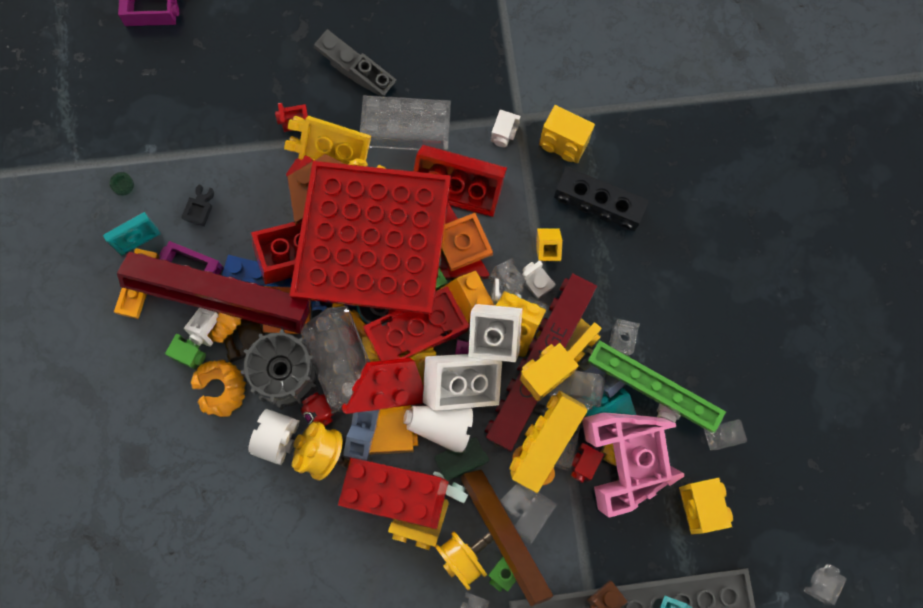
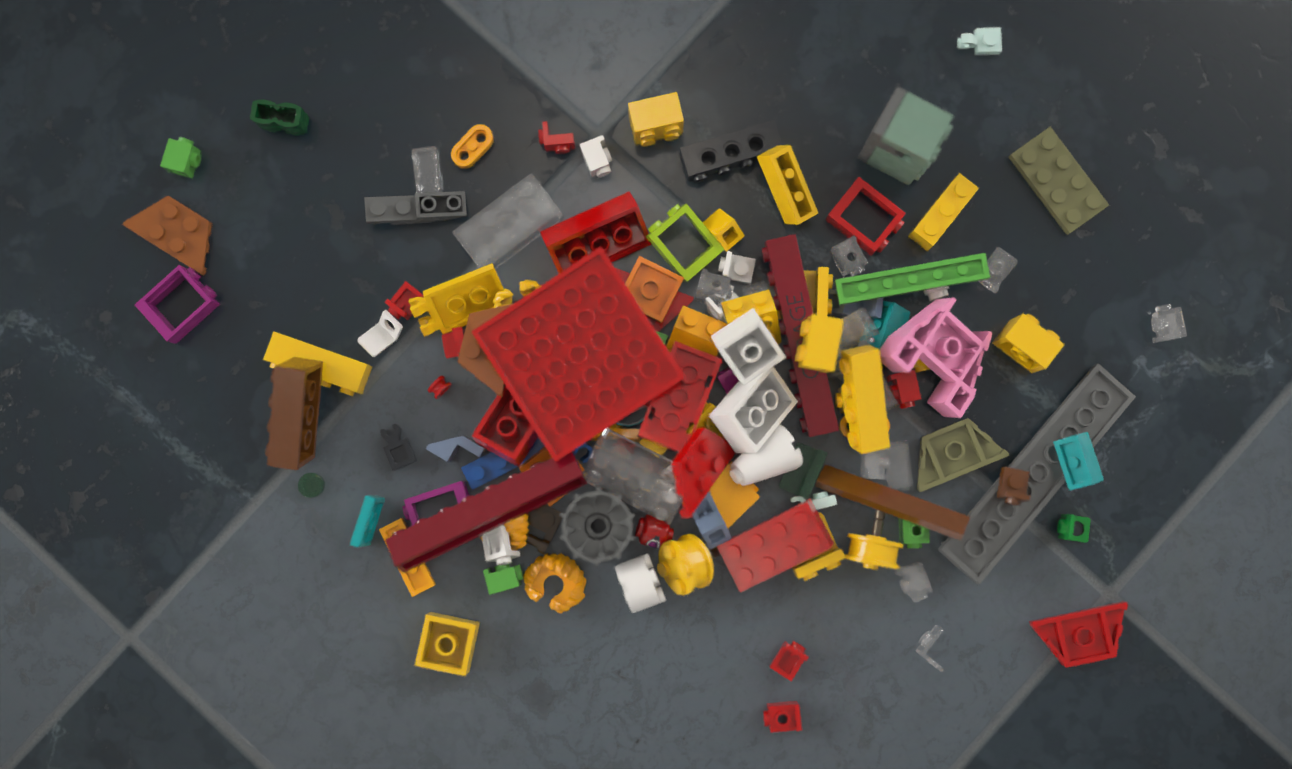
camera: 30 degrees left, 10 degrees up
none -> yellow brick [263,332,372,396]
none -> reddish brown brick [265,357,323,471]
none -> white bracket [357,310,403,357]
none -> clear tile [412,146,441,193]
none -> yellow brick [415,612,480,676]
none -> sand blue slope [426,436,487,462]
none -> red bush [427,375,452,400]
none -> light orange plate [451,124,494,169]
none -> red bracket [538,121,575,154]
none -> lime window [645,203,725,282]
none -> yellow brick [756,145,819,225]
none -> red bracket [769,640,809,681]
none -> red window [825,177,906,256]
none -> sand green piece [857,86,953,185]
none -> yellow brick [908,173,979,251]
none -> olive wing [917,418,1010,492]
none -> light aqua plate [957,28,1002,55]
none -> olive plate [1009,127,1109,235]

